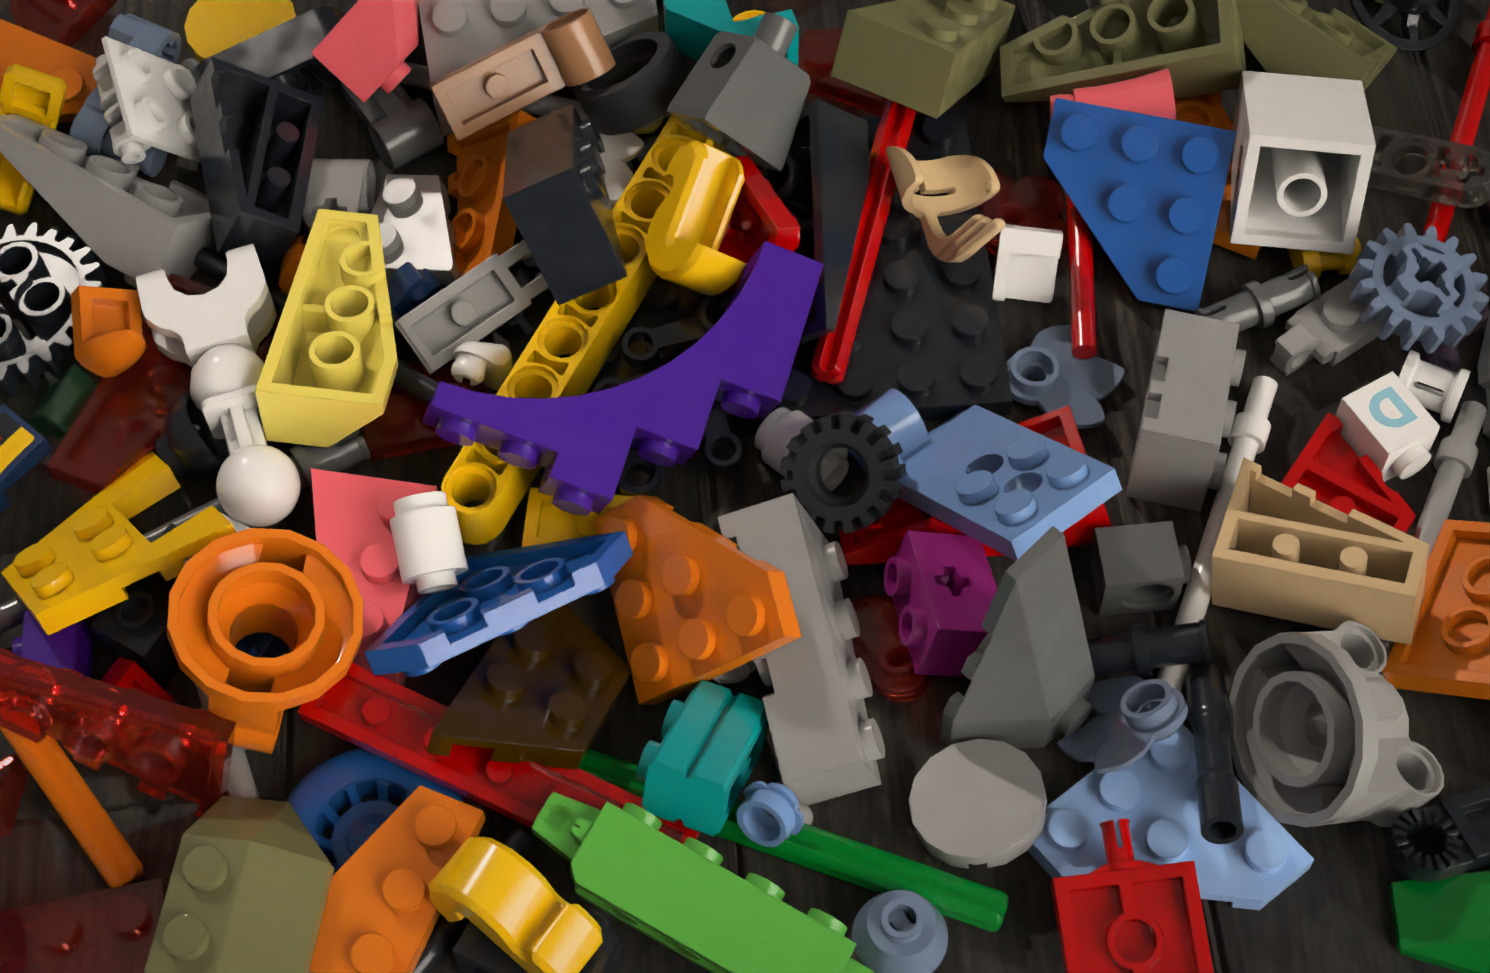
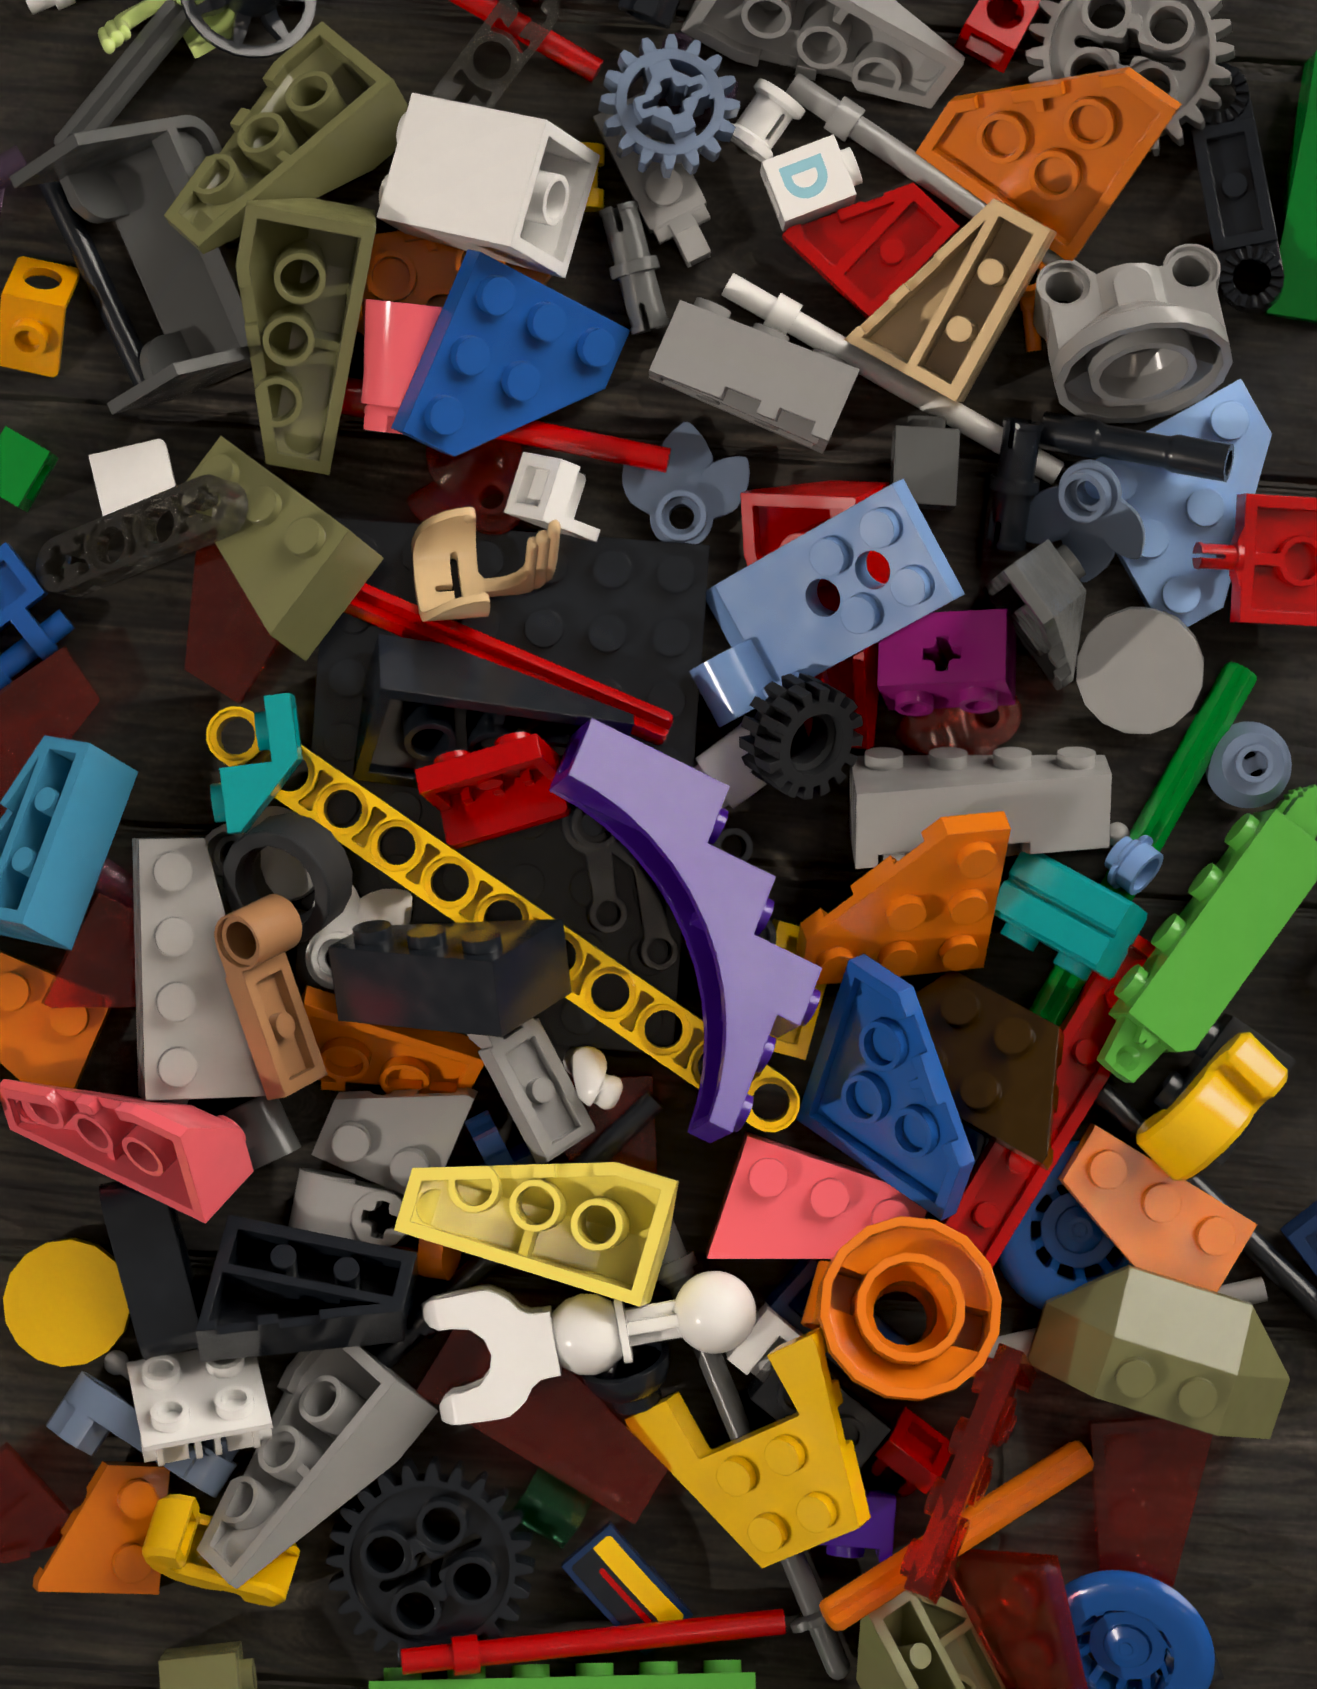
camera: 85 degrees left, 30 degrees up
orange plate [71,285,146,378] -> none
white brick [390,491,468,594] -> none
yellow animal [645,140,748,296] -> none
dark grey torso [667,12,810,171] -> none

